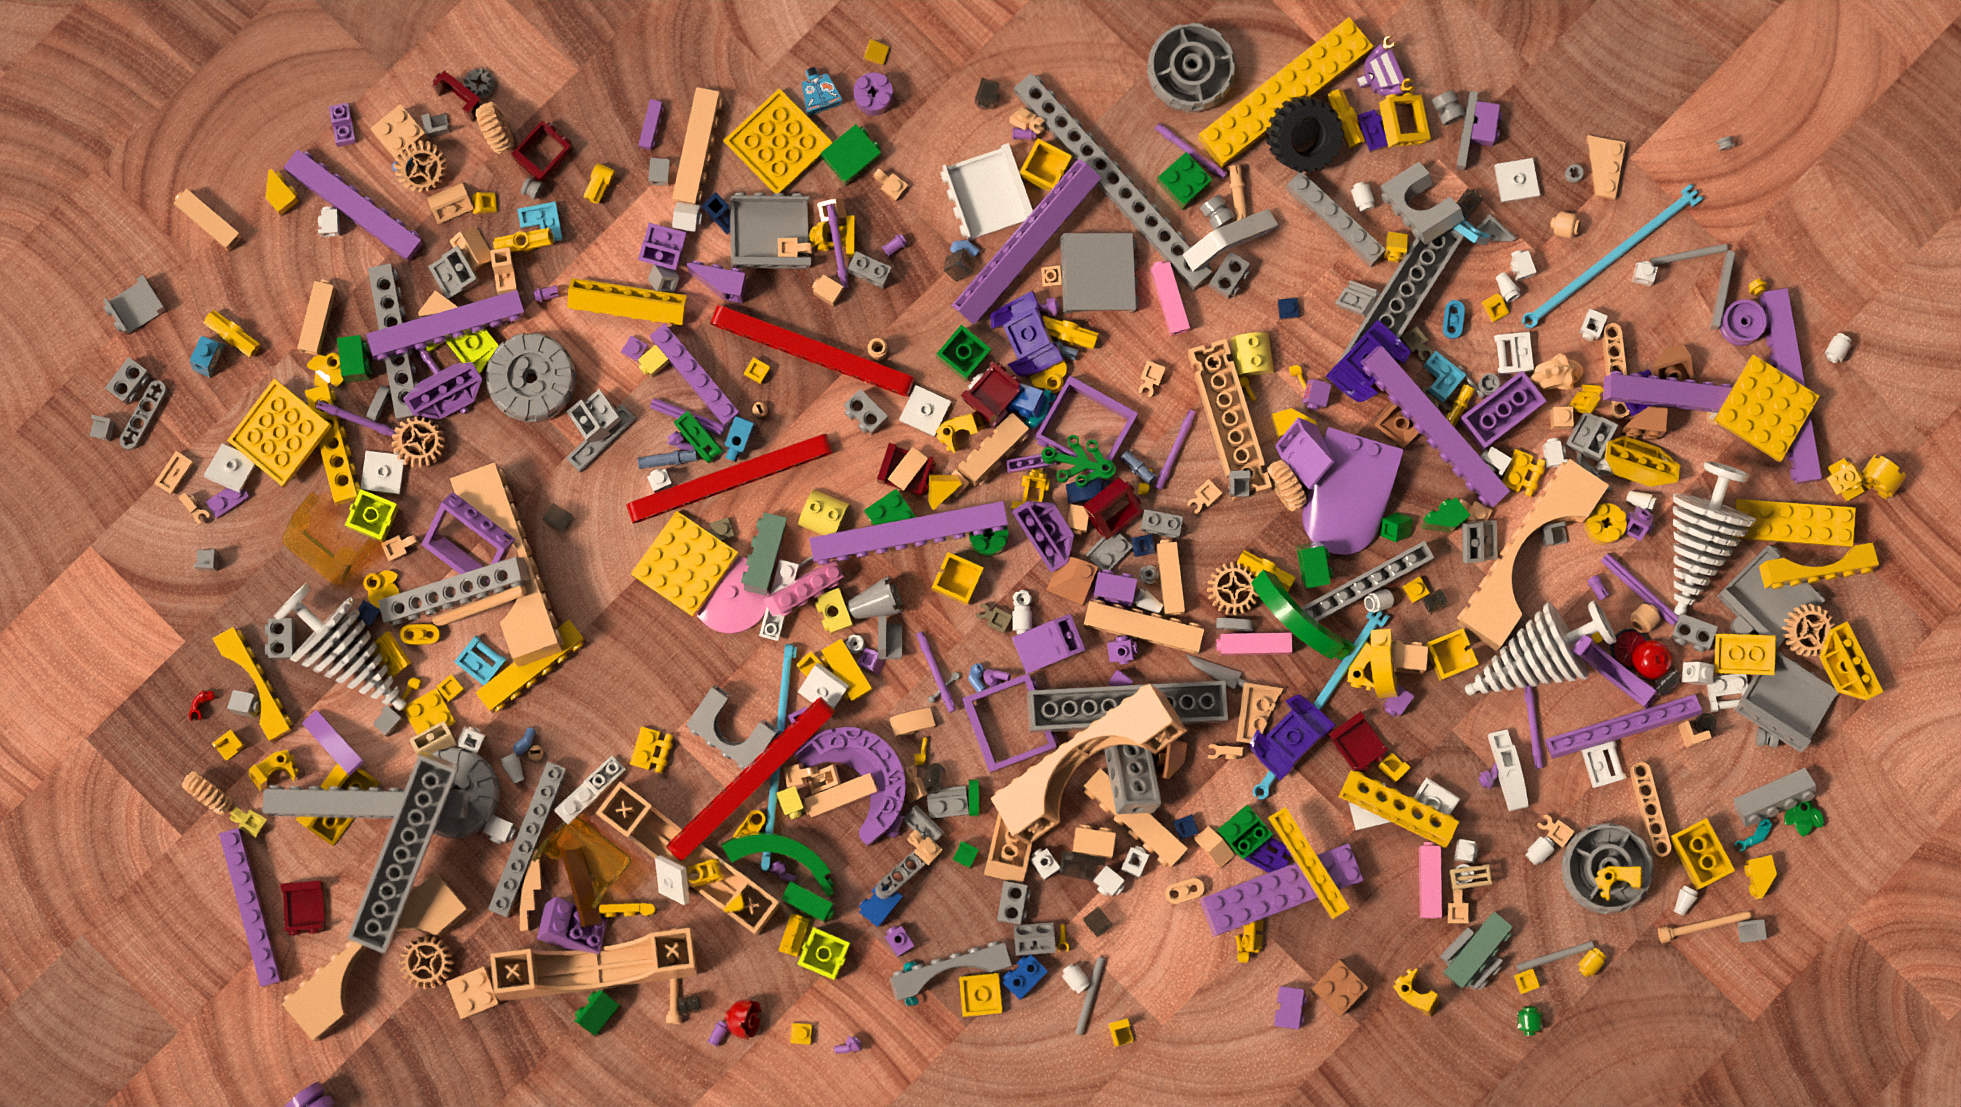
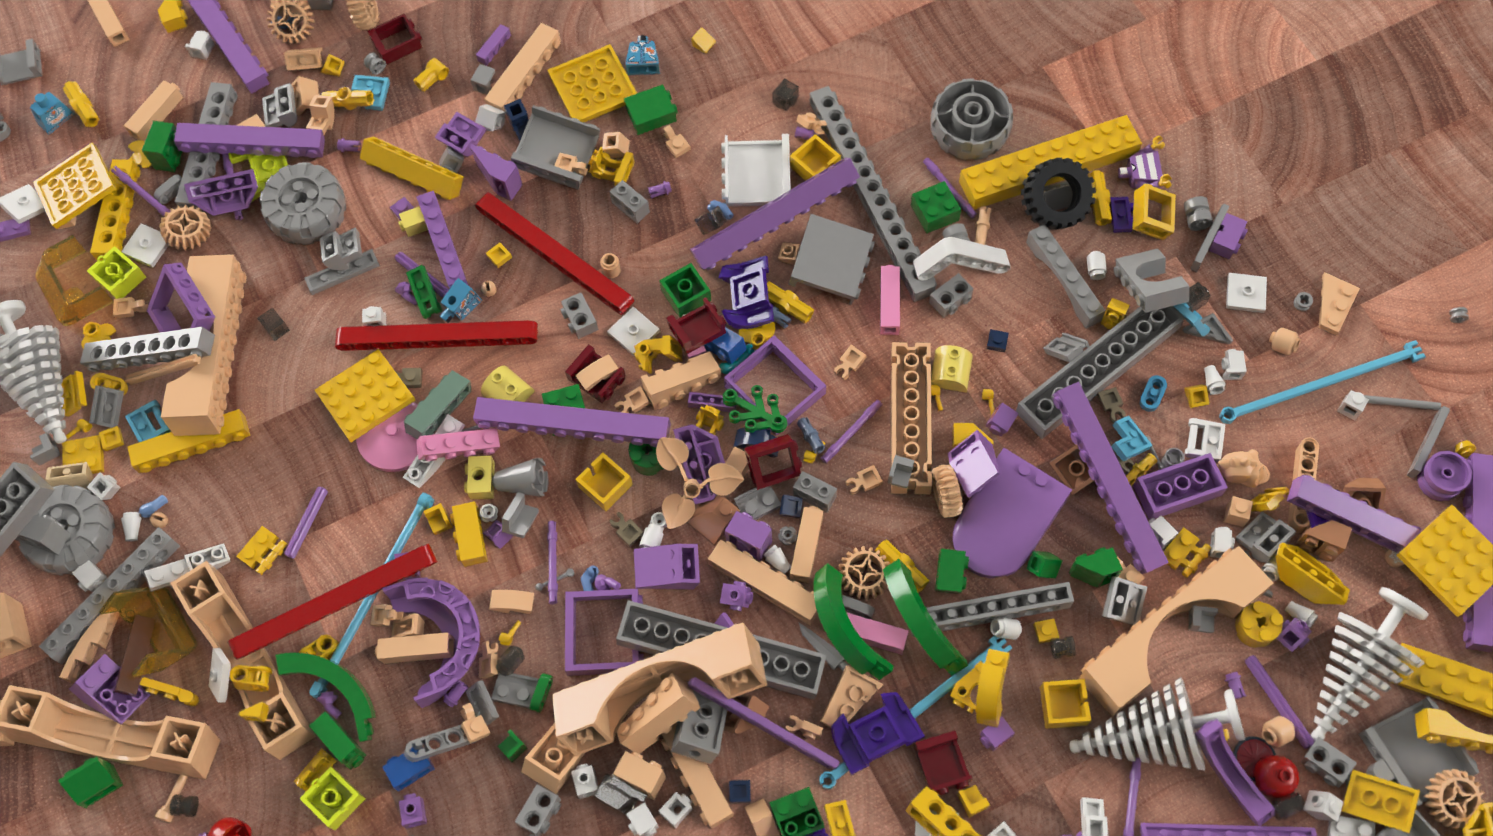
camera: 25 degrees right, 15 degrees down
dark blue plate [356,600,381,627] -> none
sand blue pin [637,449,697,470] -> none
light grey arch [686,685,780,770] -> none
light yellow brick [777,786,805,820] -> none
white plate [798,662,849,709] -> none
light nougat brick [812,274,844,306] -> none
medium lavender piece [826,203,849,288] -> none
medium lavender brick [854,73,893,116] -> none
yellow slope [928,475,962,510] -> none
medium lavender plate [1038,297,1060,317] -> none
dark purple piece [1326,320,1411,402] -> none
light nougat brick [1392,640,1428,675] -> none
white brick [1579,309,1608,341] -> none
none -> light grey plate [89,386,124,428]
none -> medium lavender axle [284,487,328,559]
none -> light nougat wedge [616,672,701,754]
none -> light nougat plant [656,437,744,529]
none -> medium lavender tile [687,677,840,769]
none -> green arch [813,563,894,680]

